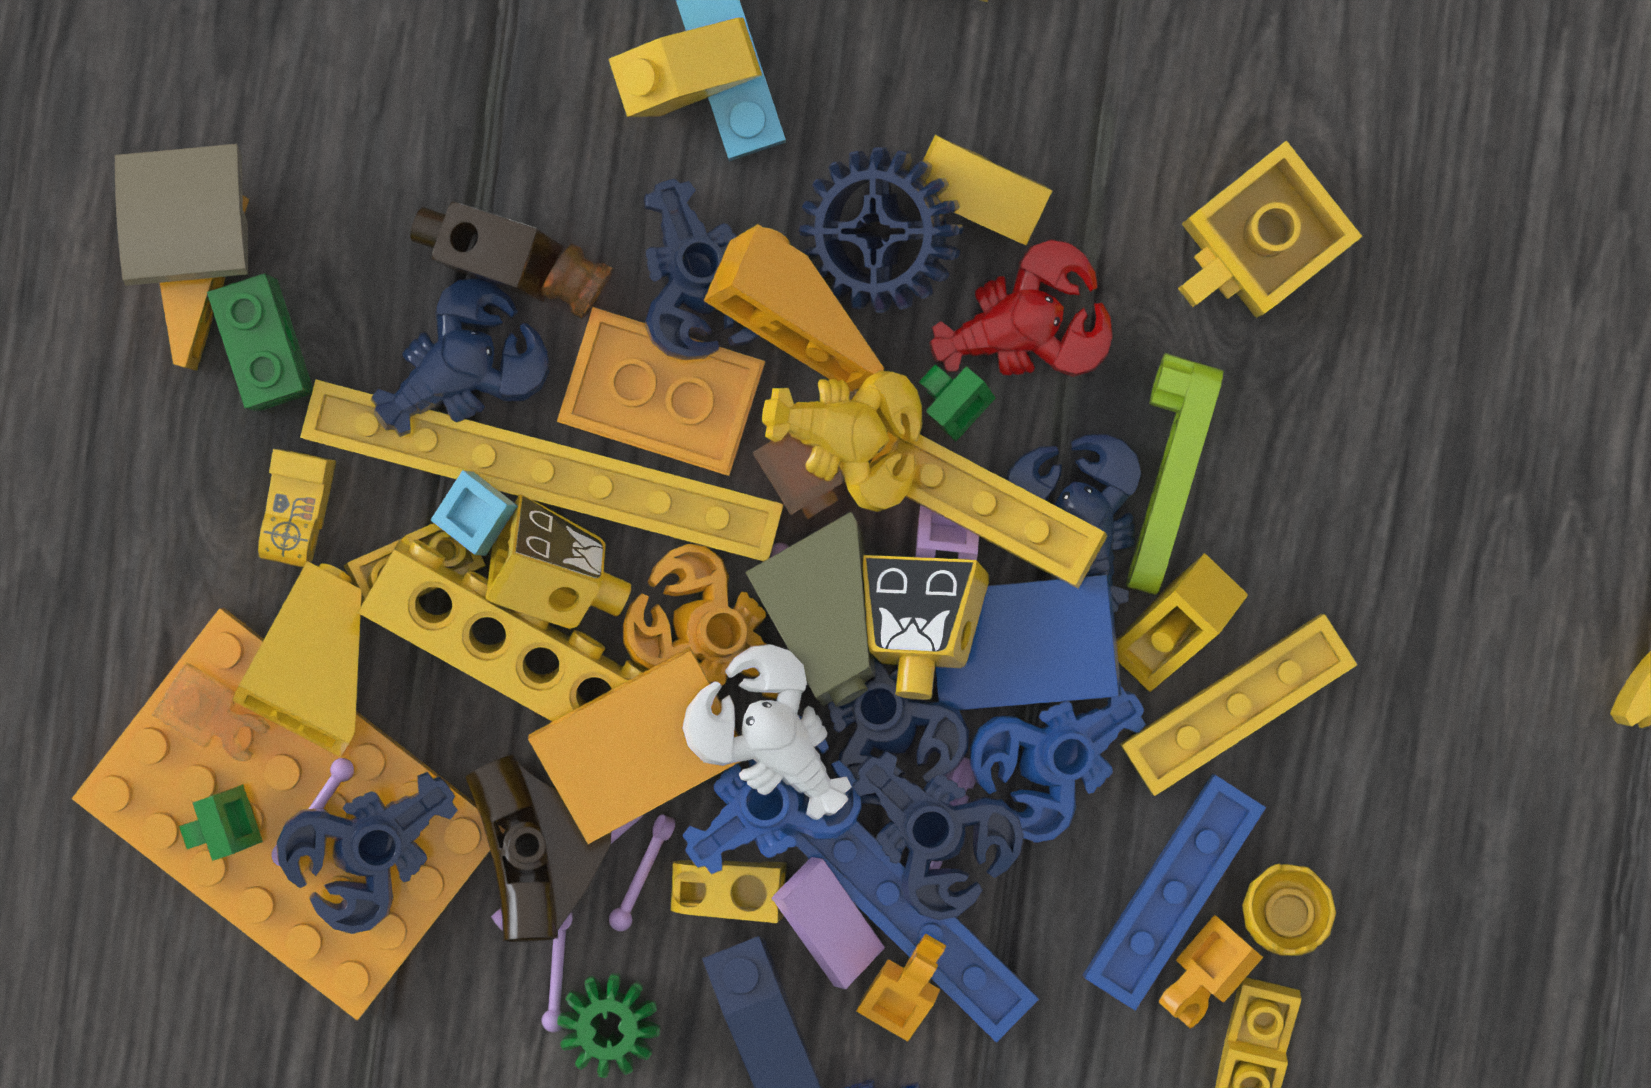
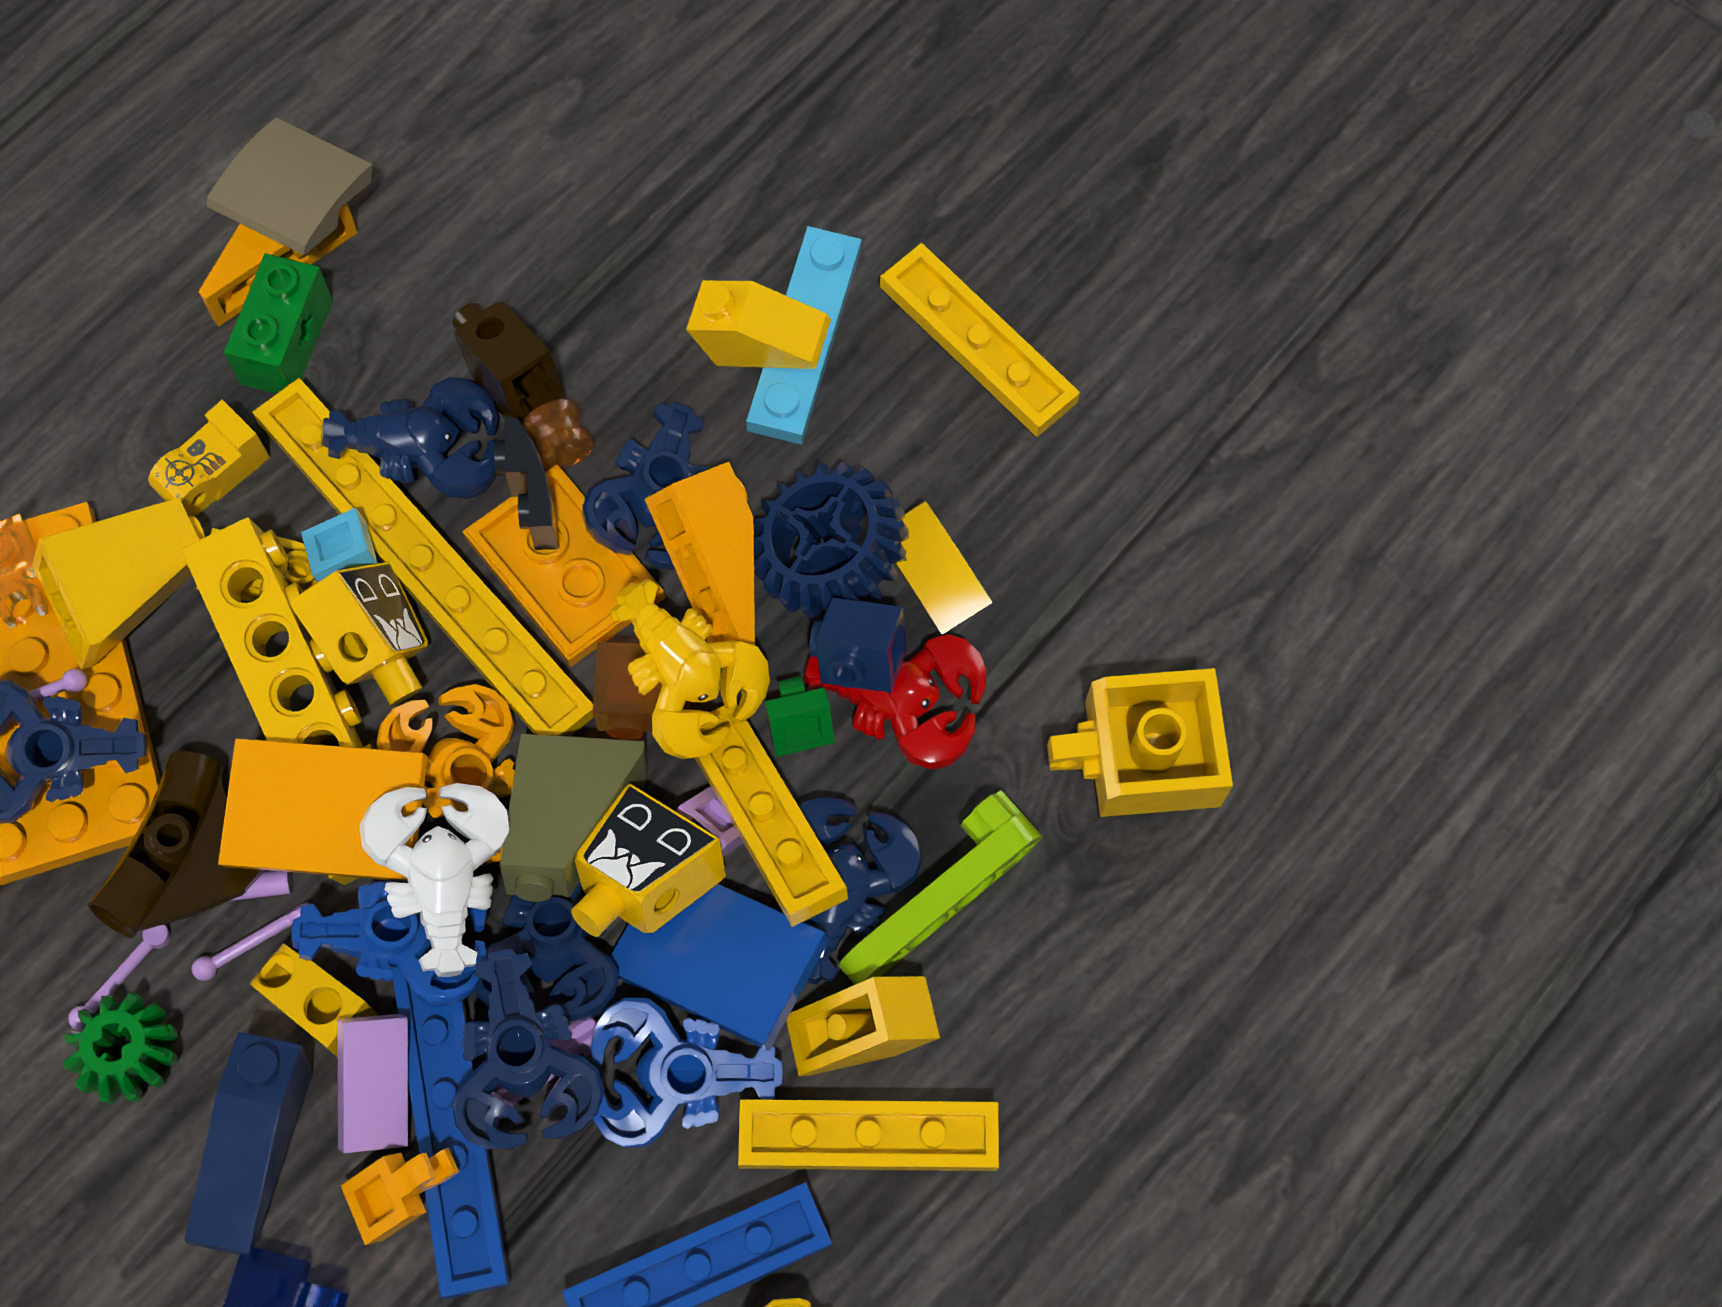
camera: 30 degrees right, 20 degrees down
none -> black slope [494,418,559,550]
none -> dark blue brick [810,598,907,693]

